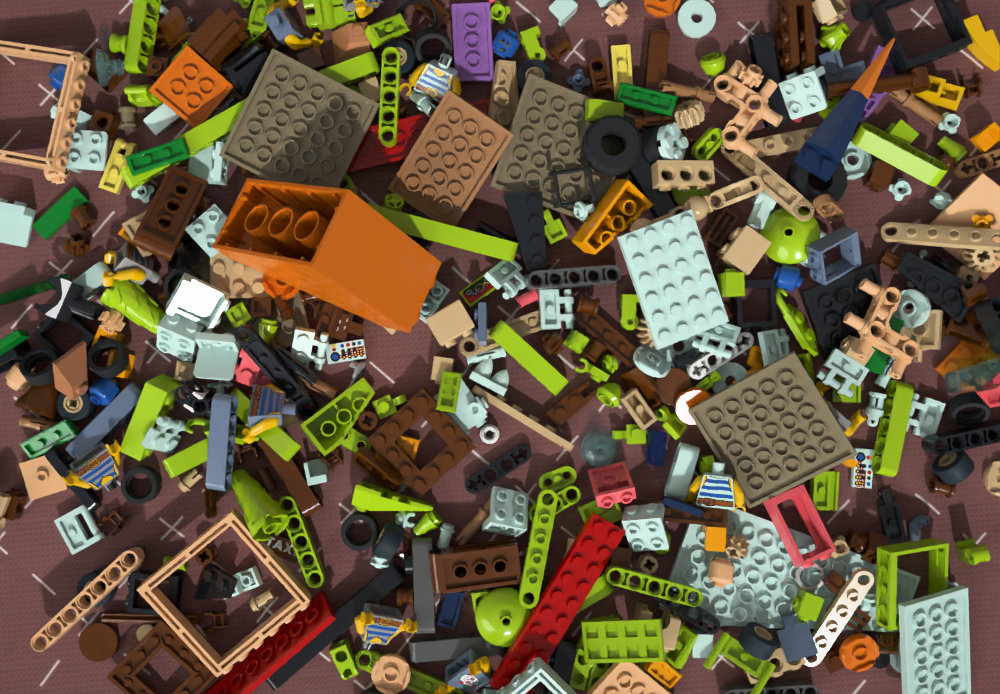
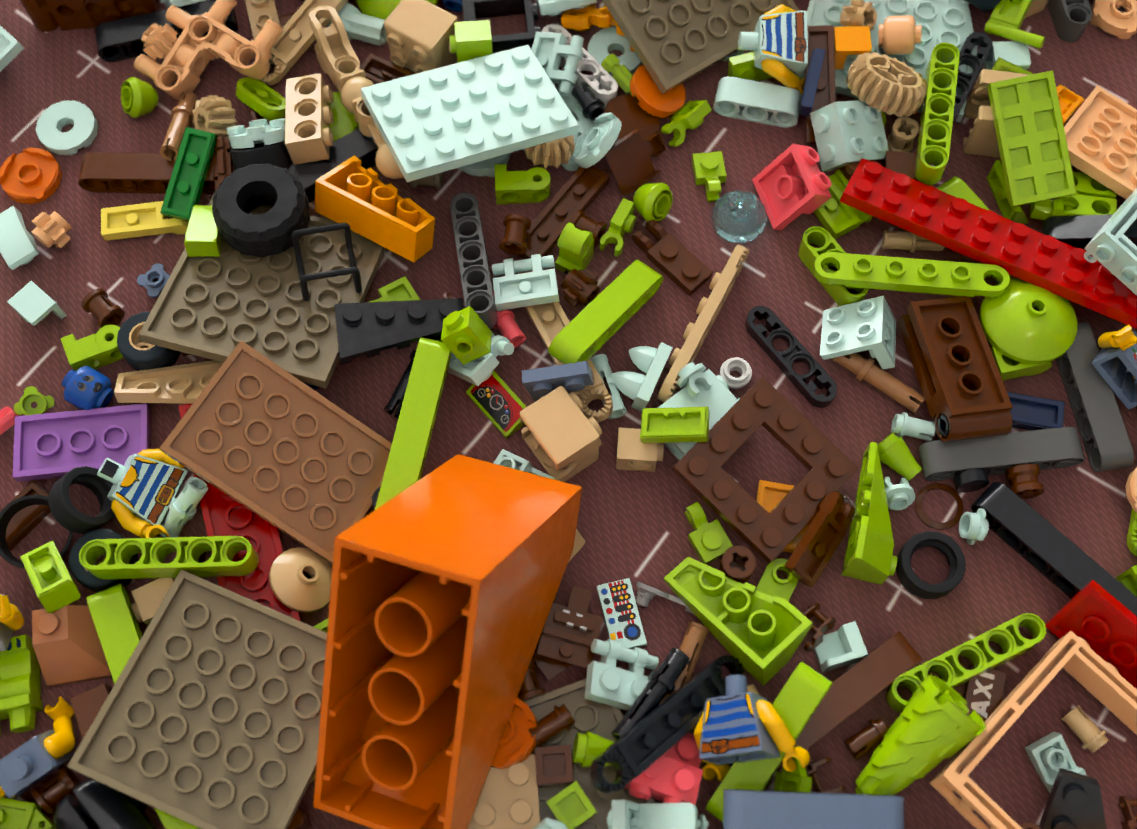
camera: 90 degrees left, 20 degrees down
torso [354,603,418,651] -> none
black wheel [372,521,405,560] -> none
lime plate [539,465,577,491] -> none
light aqua plate [573,201,595,221] -> none
reddish brown piece [587,56,613,97] -> none
lime plate [601,354,618,374] -> none
tan slope [620,388,658,431] -> none
clear blue piece [645,430,668,466] -> none
none -> tan dish [269,548,332,612]
none -> lime brick [441,306,492,365]
none -> tan gear [846,52,927,117]

